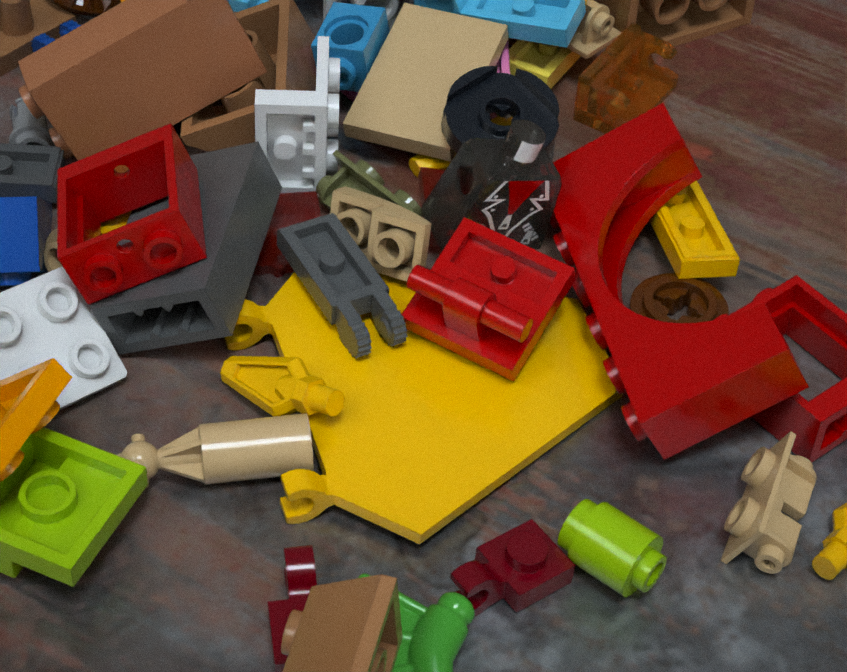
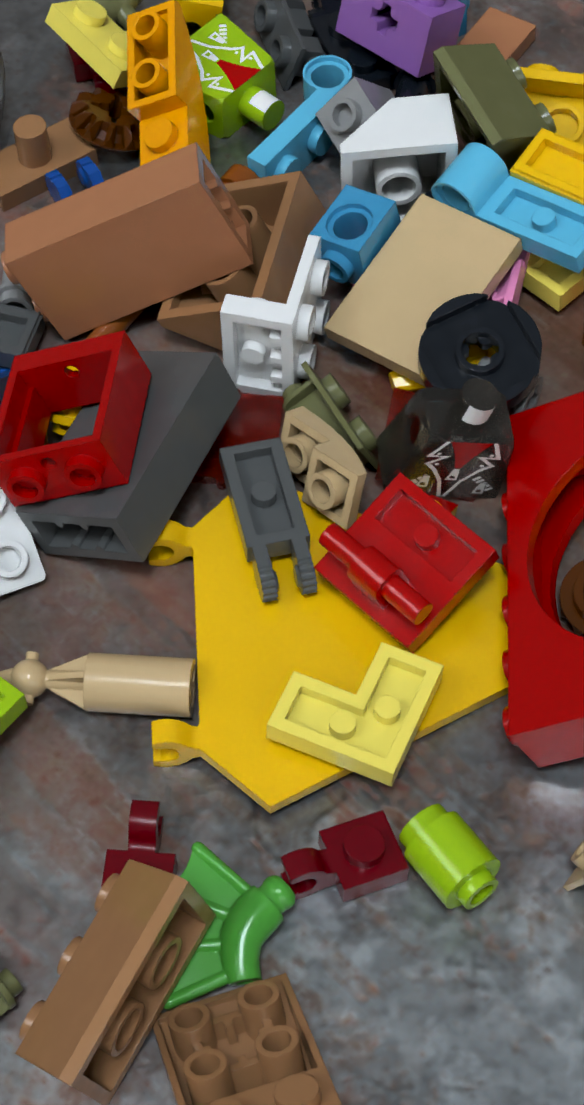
camera: 20 degrees right, 10 degrees up
yellow piece [220,356,345,416] -> none
none -> light yellow plate [267,642,444,787]

